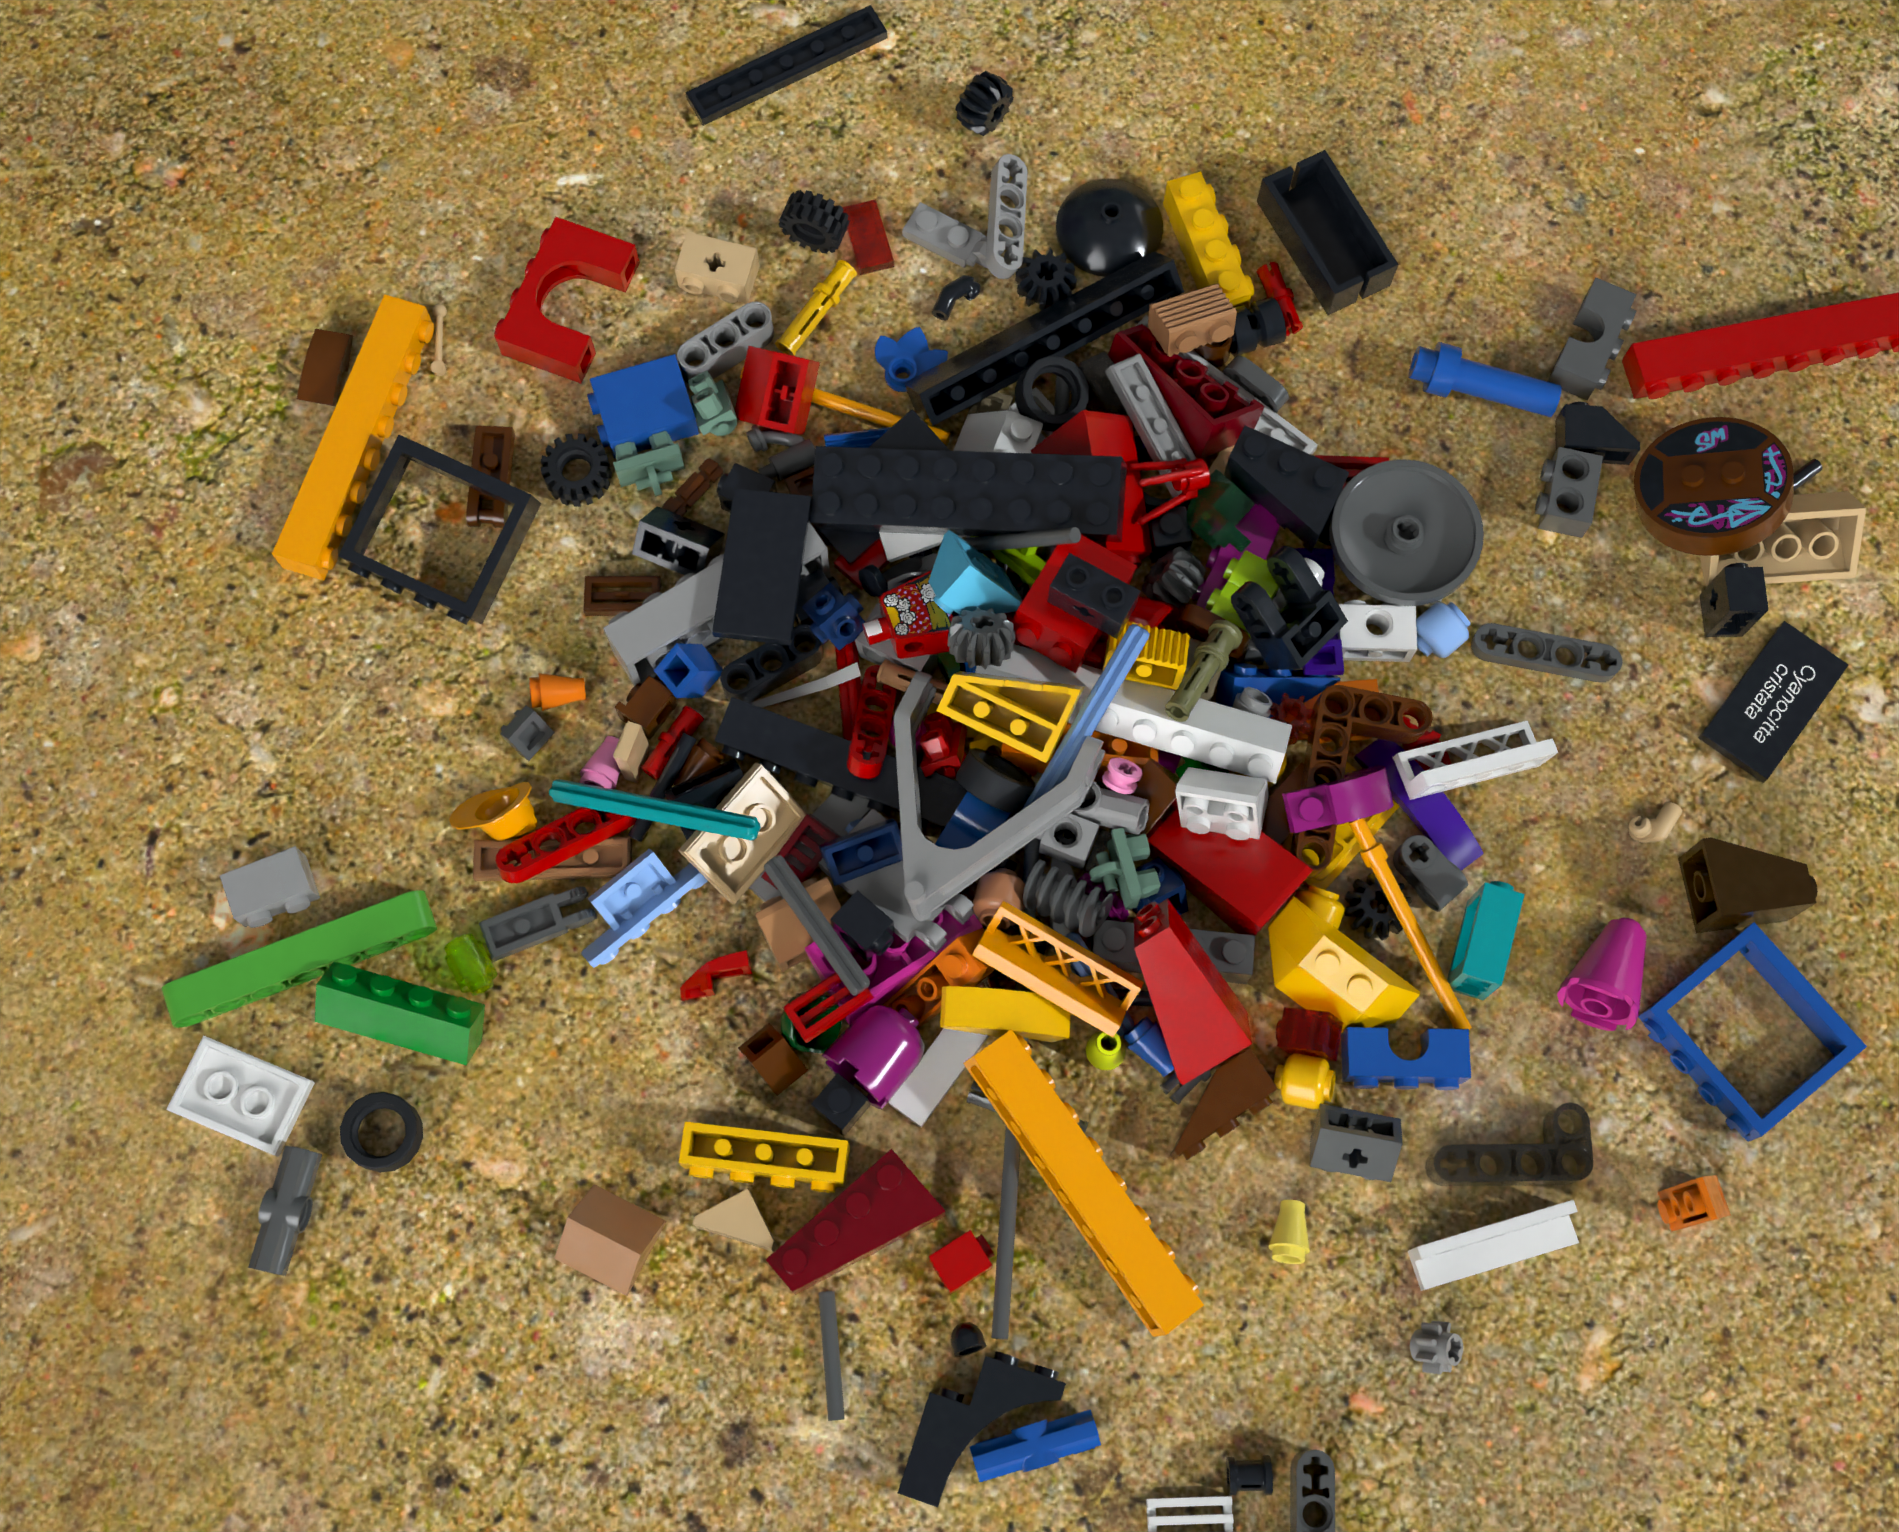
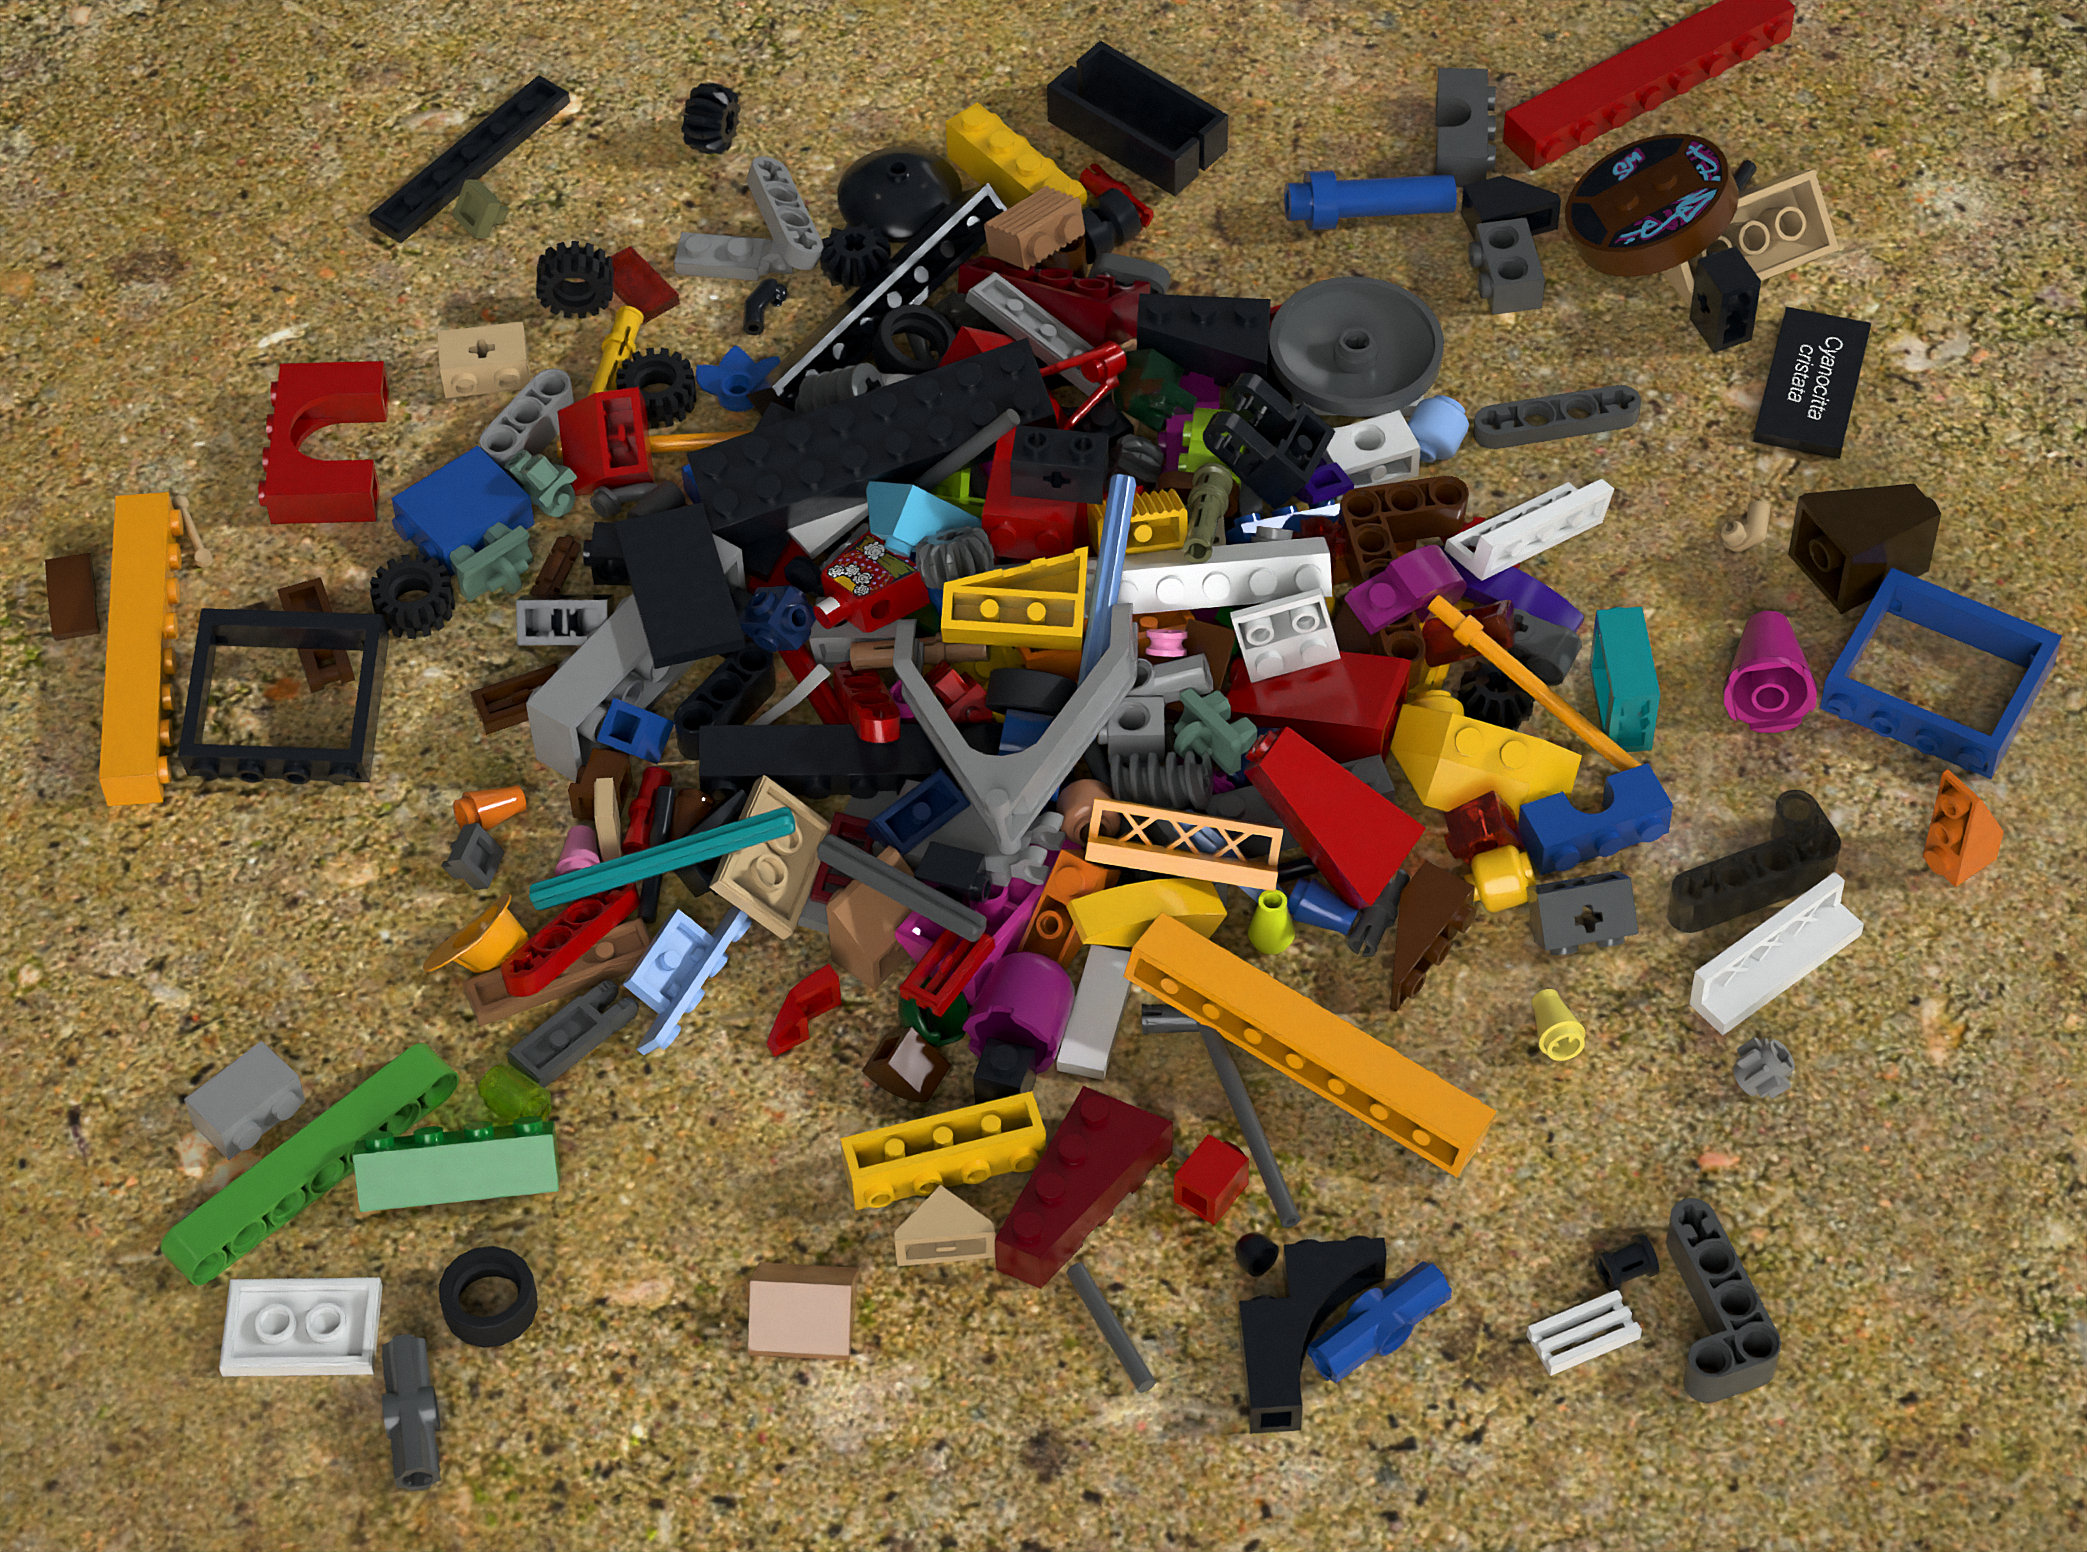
camera: 20 degrees left, 20 degrees down
none -> olive tile [452,179,509,238]
none -> black tyre [616,348,697,429]
none -> dark grey piece [795,363,885,415]
none -> clear red slope [1421,599,1515,667]

